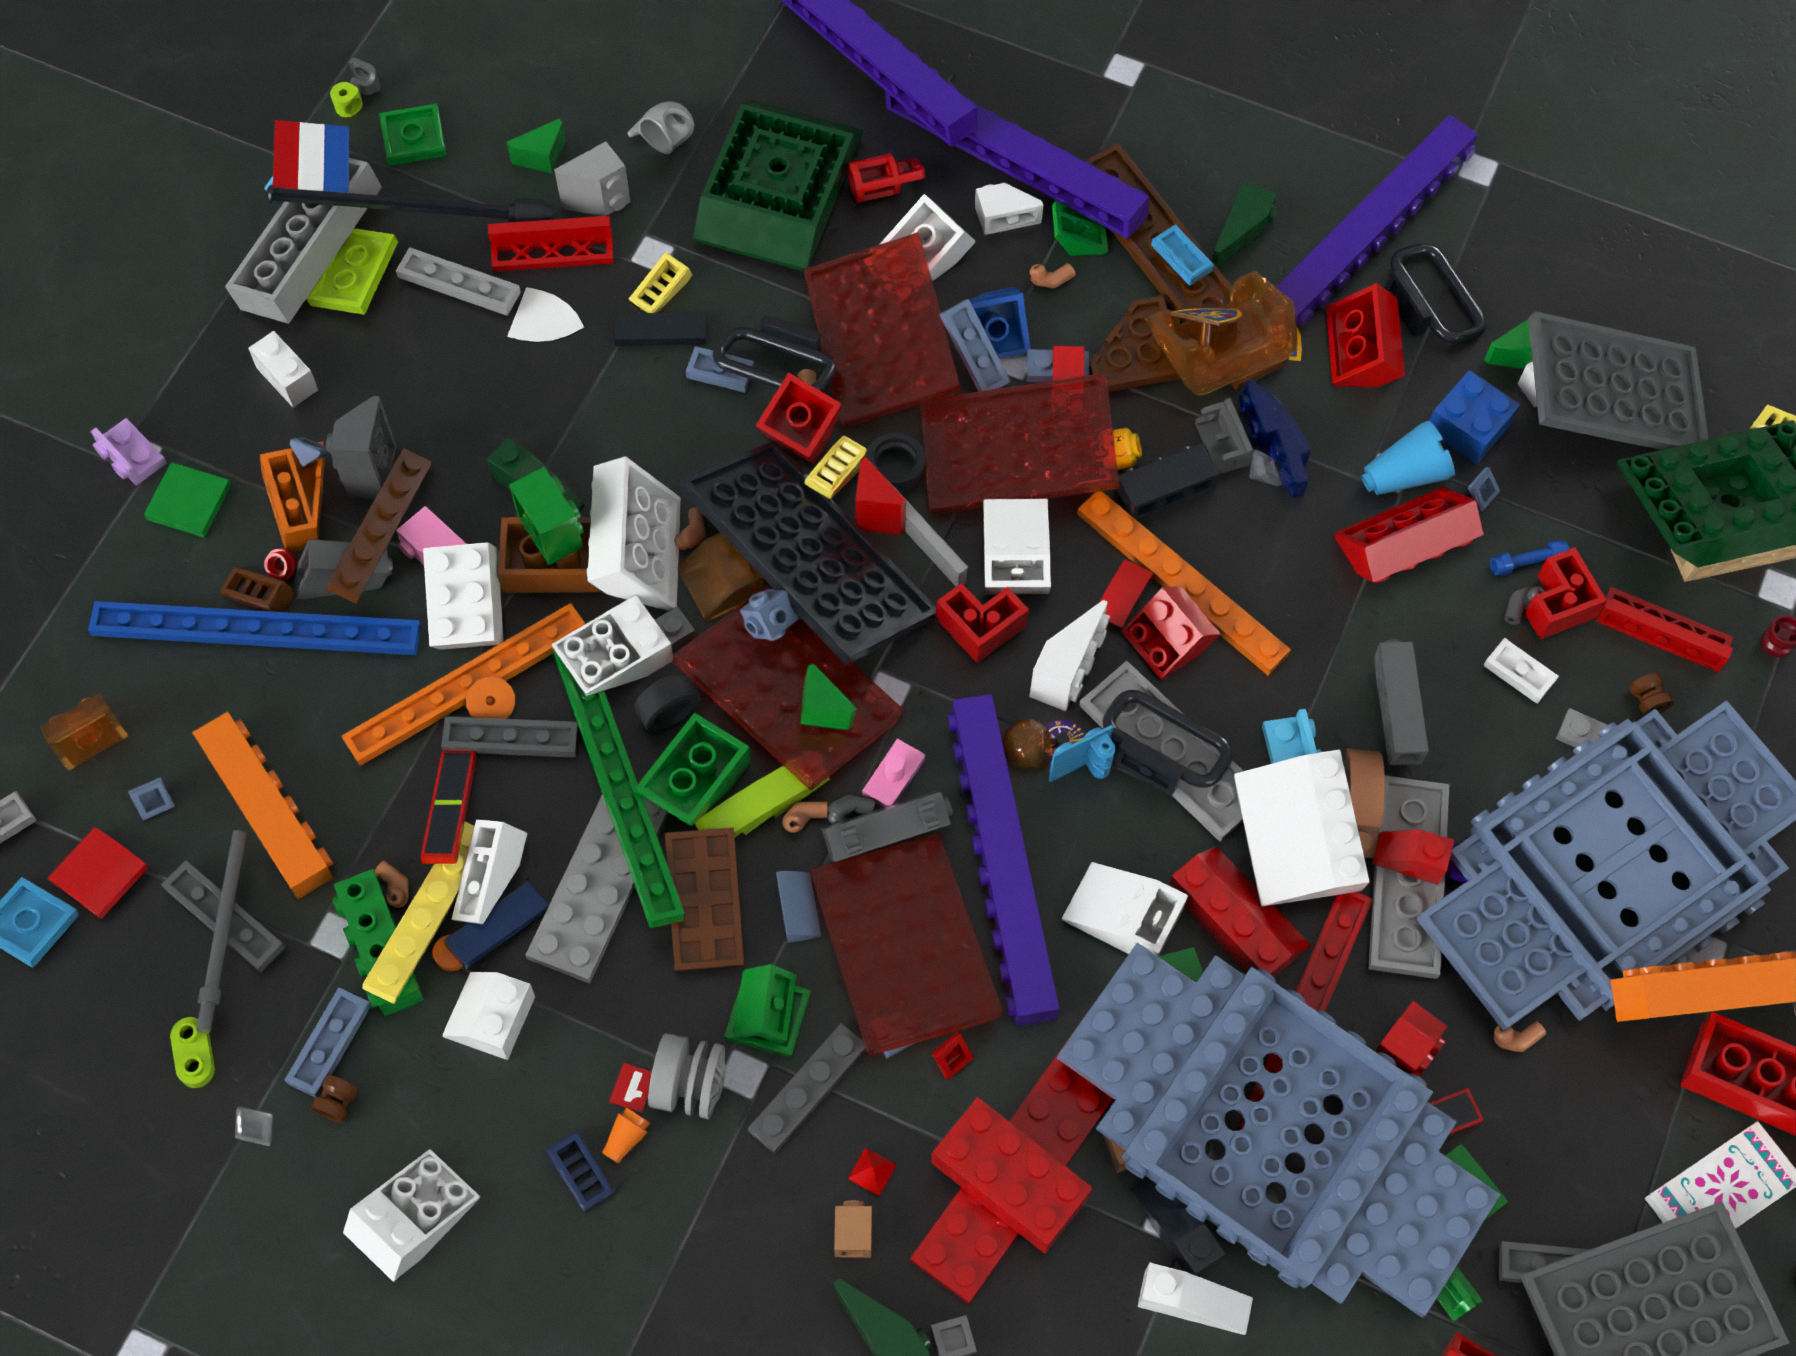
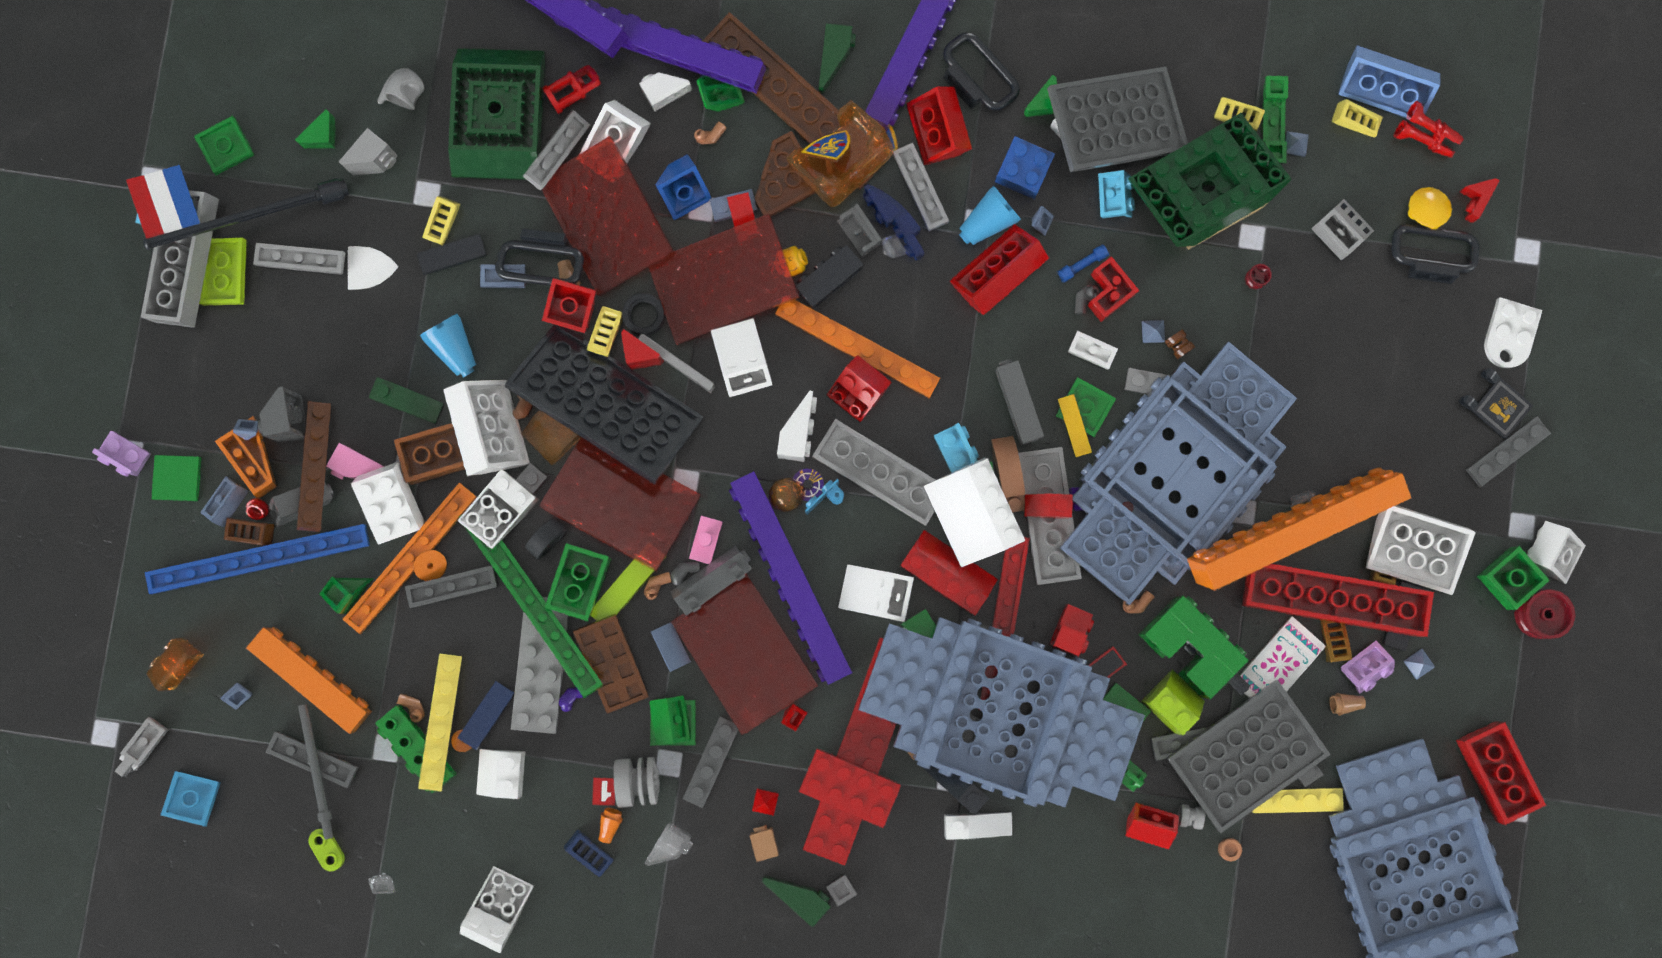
camera: 15 degrees left, 20 degrees up
red slope [47,827,149,919] -> none
white brick [248,331,318,408] -> none
sand blue plate [284,987,371,1097] -> none
reddish brown wheel [310,1075,359,1123] -> none
leg [330,58,381,117] -> none
black tile [420,751,477,864] -> none
white slope [452,820,527,924] -> none
red fence [488,216,614,272] -> none
green brick [509,467,584,565] -> none
sand blue brick [740,589,800,641] -> none
green slope [801,664,857,730] -> none
red brick [935,583,1029,664] -> none
sand blue plate [939,299,1011,397] -> none
red slope [1099,559,1154,629] -> none
black bar [1102,690,1233,796] -> none
dark azure plate [1151,224,1214,286] -> none
red fence [1596,586,1733,673] -> none
none -> sand blue slope [200,476,248,527]
none -> green slope [319,576,374,614]
none -> dark azure cone [420,314,476,377]
none -> light grey plate [523,110,590,190]
none -> dark purple arm [559,687,589,712]
none -> clear slope [644,822,693,866]
none -> light grey plate [893,143,949,231]
none -> green plate [1055,377,1116,437]
none -> yellow sticker [1058,394,1092,457]
none -> medium azure bracket [1098,170,1135,218]
none -> green piece [1138,596,1251,699]
none -> lime slope [1141,669,1205,735]
none -> sand blue slope [1142,320,1165,343]

